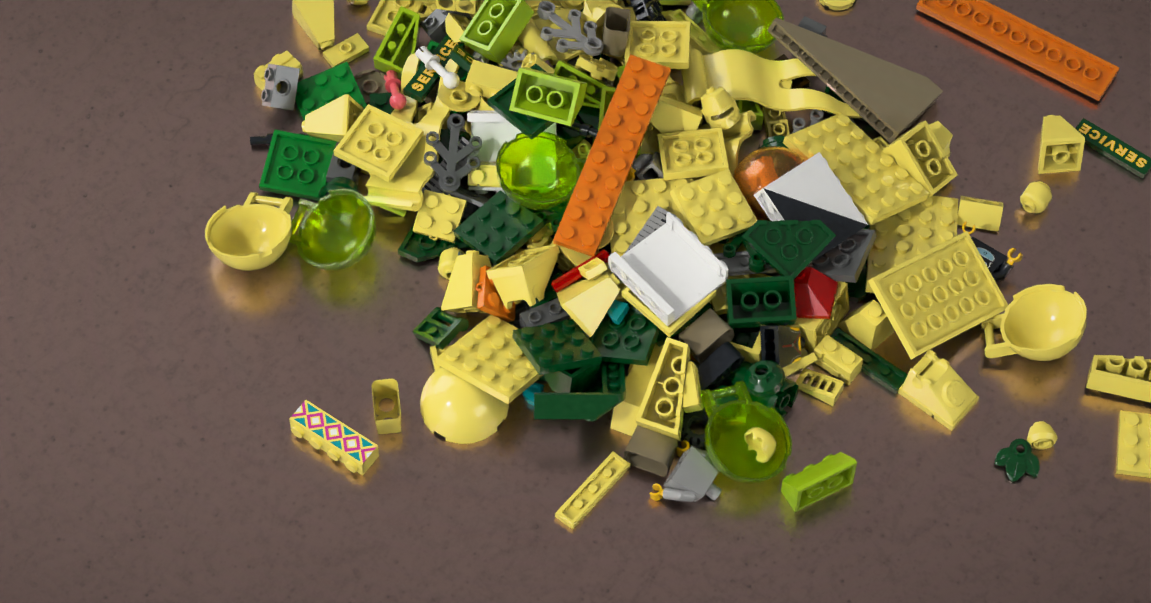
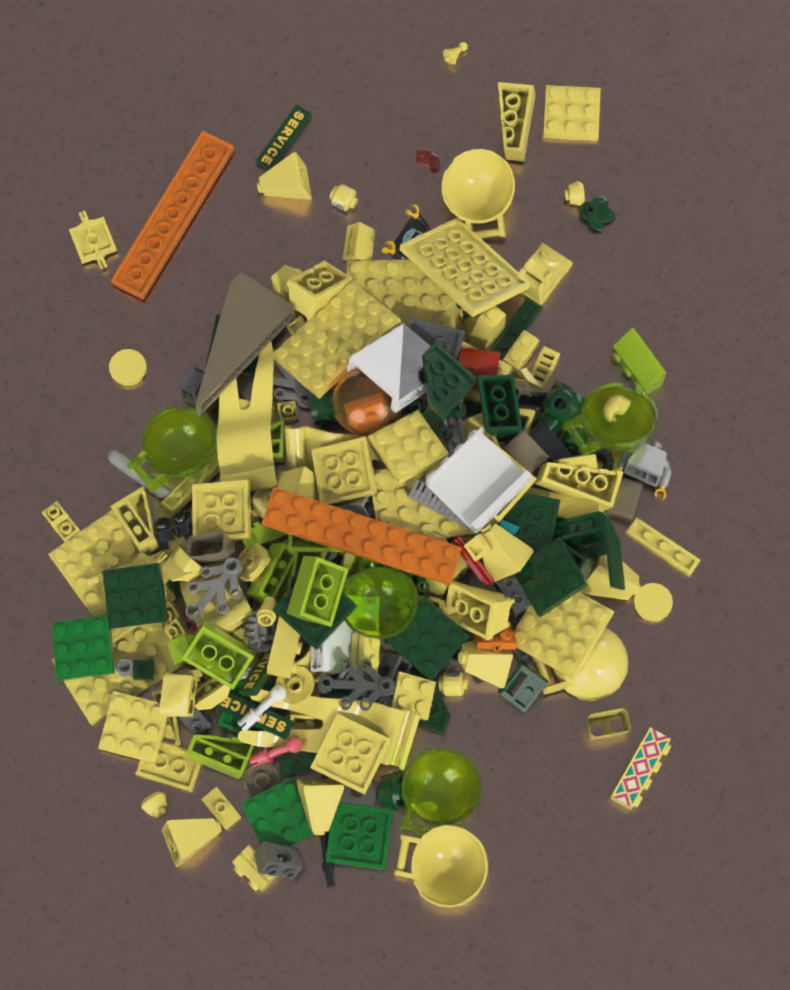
camera: 90 degrees left, 15 degrees up
light yellow helmet [701,86,740,130] -> none
none -> clear red arm [416,150,441,168]
none -> light yellow slope [579,555,640,600]
none -> light yellow tile [633,583,673,622]

